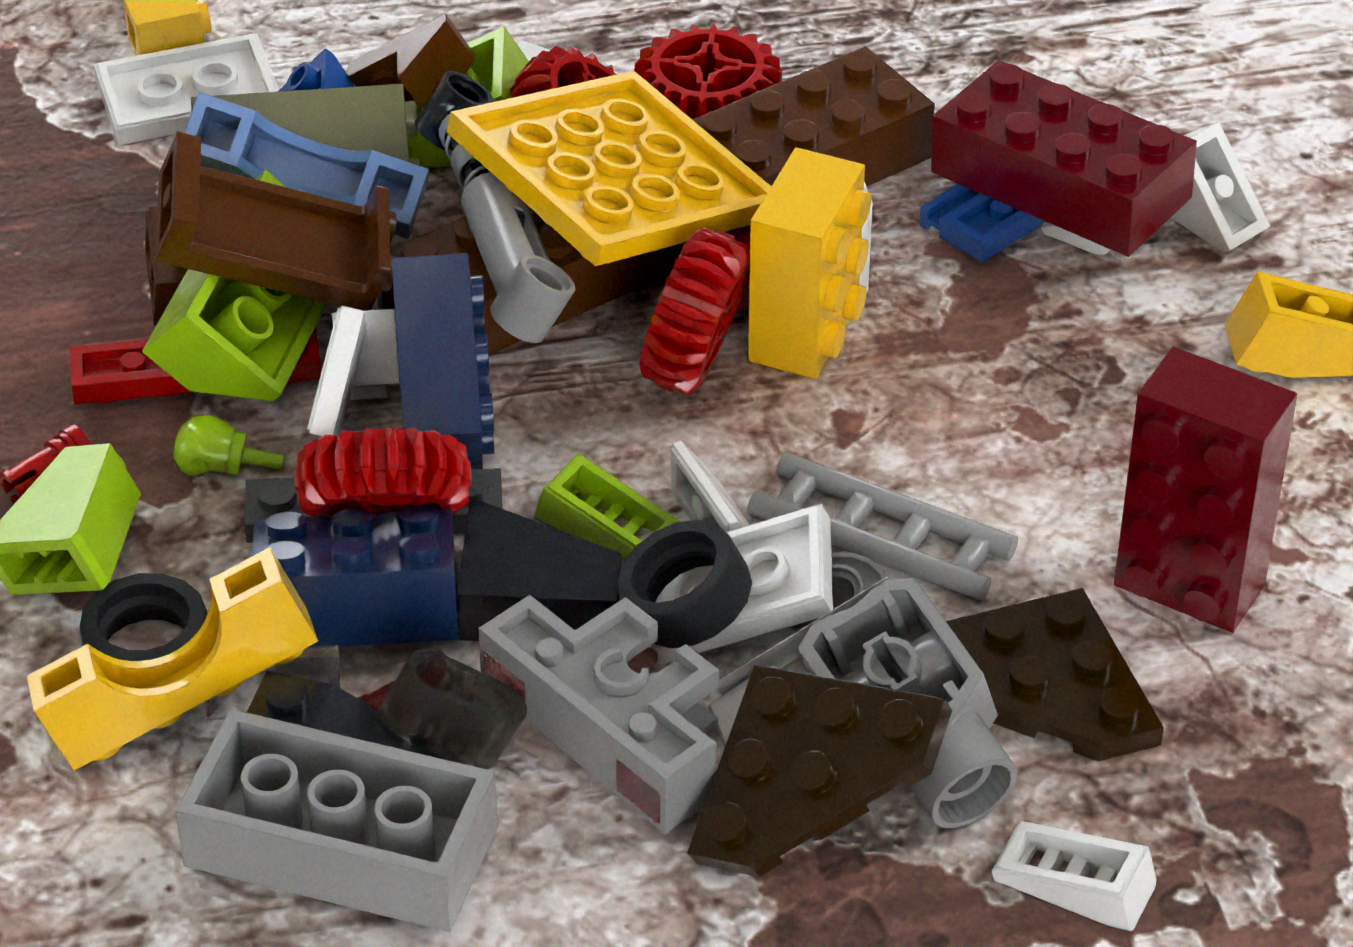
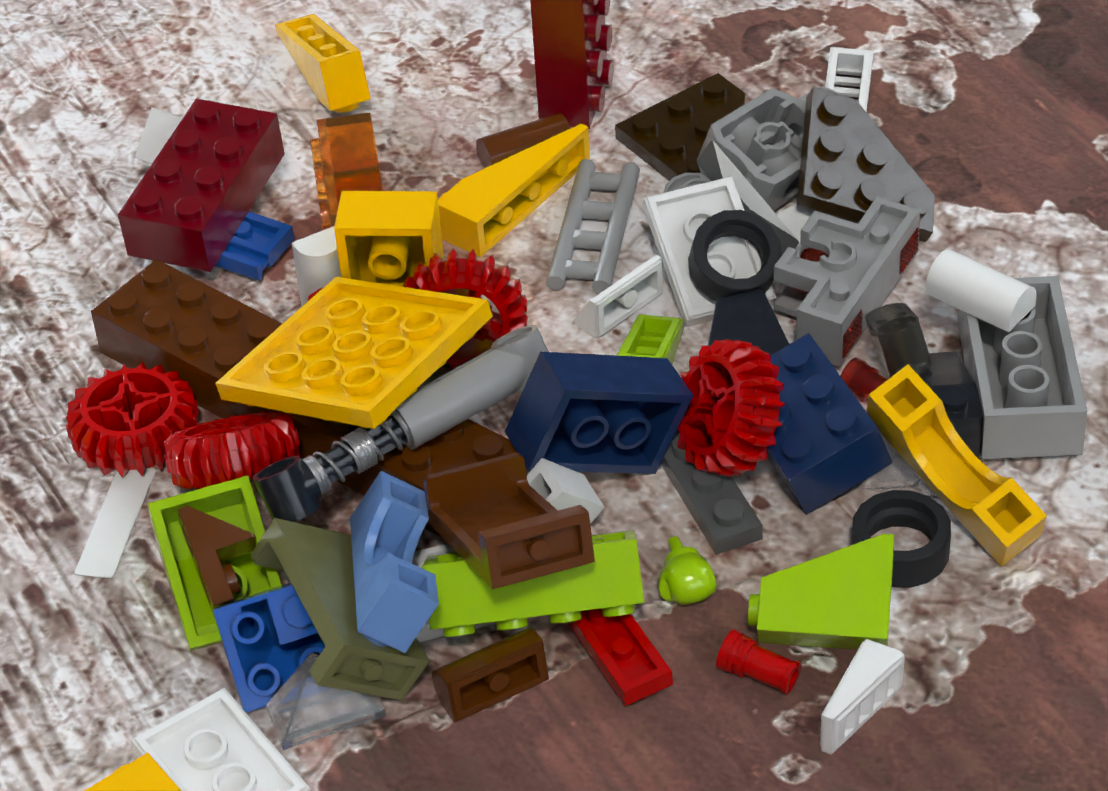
camera: 105 degrees left, 0 degrees up
white tile [307,305,366,441] -> none
none -> clear orange brick [310,113,382,229]
none -> yellow slope [438,124,590,257]
none -> reddish brown brick [476,113,571,168]
none -> white brick [925,249,1036,332]

